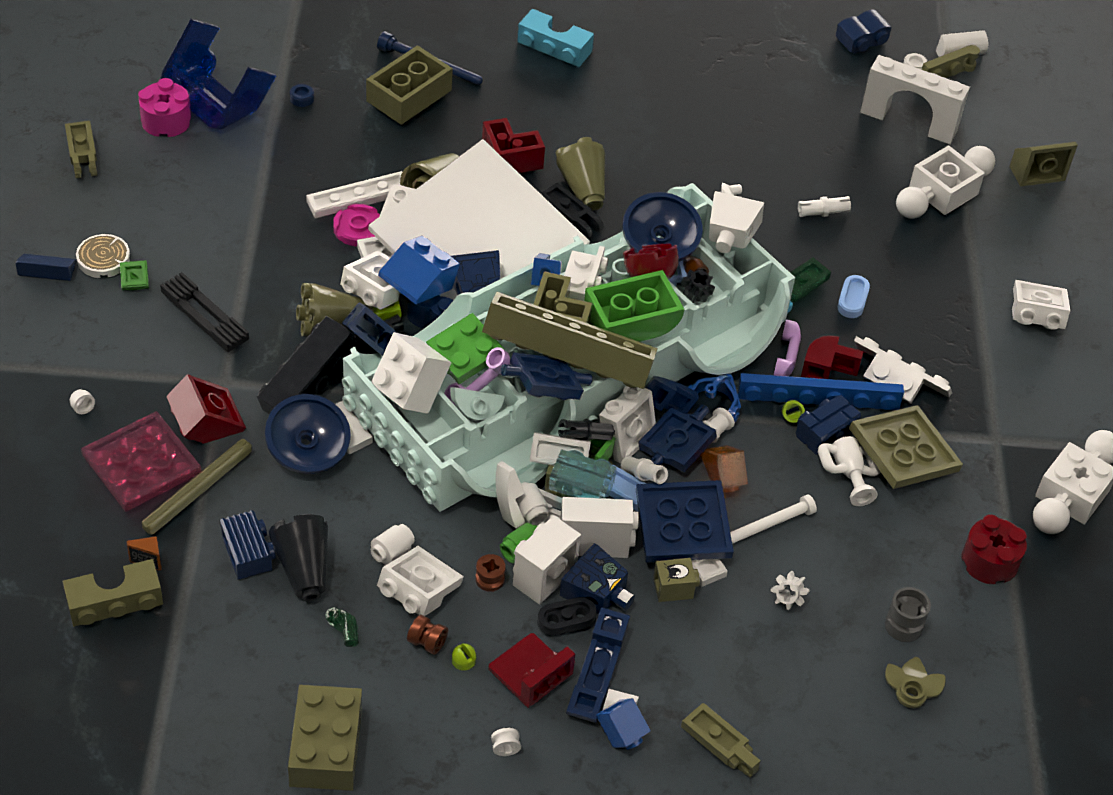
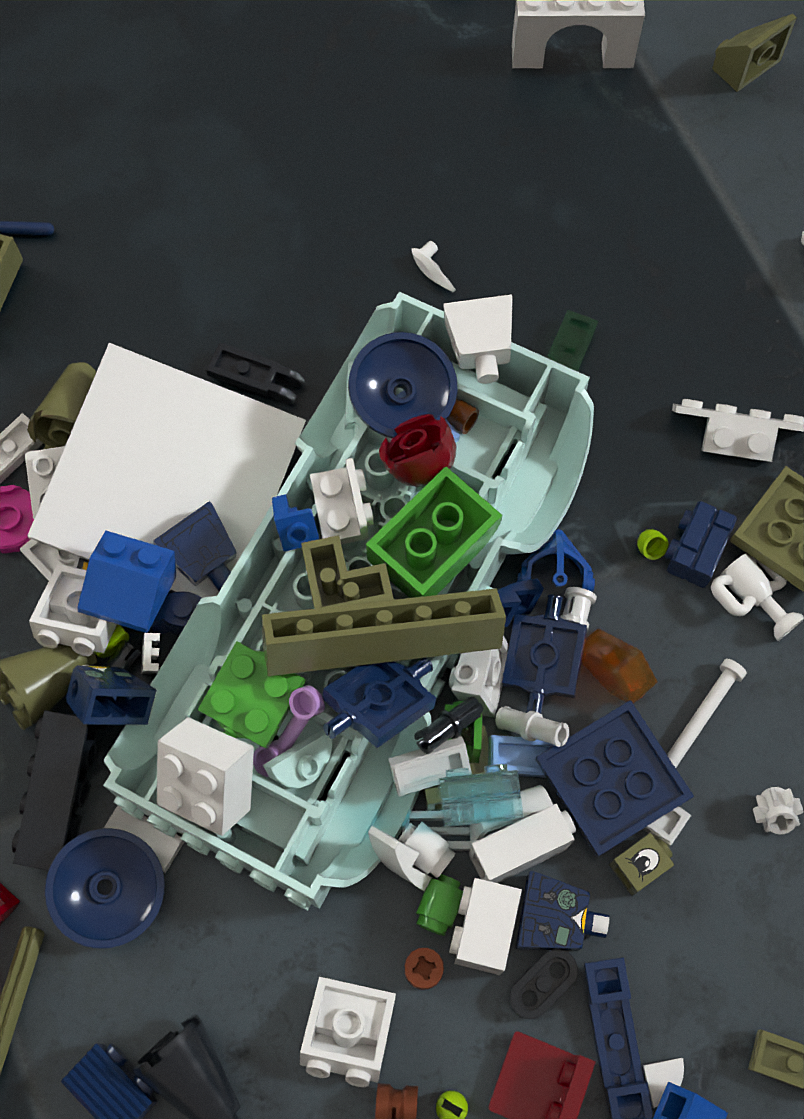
camera: 20 degrees left, 20 degrees up
white brick [371,524,415,565] -> none
dark red brick [482,118,545,173] -> none
medium azure arch [517,9,594,67] -> none
olive cone [556,137,606,211] -> none
black gear [680,269,715,303] -> none
blue plate [737,373,904,410] -> none
lavender bar [774,319,801,376] -> none
white pin [798,196,851,217] -> none
dark red brick [801,336,864,379] -> none
light blue tile [837,275,870,318] -> none
white brick [896,145,995,219] -> none
none -> white tile [141,633,160,674]

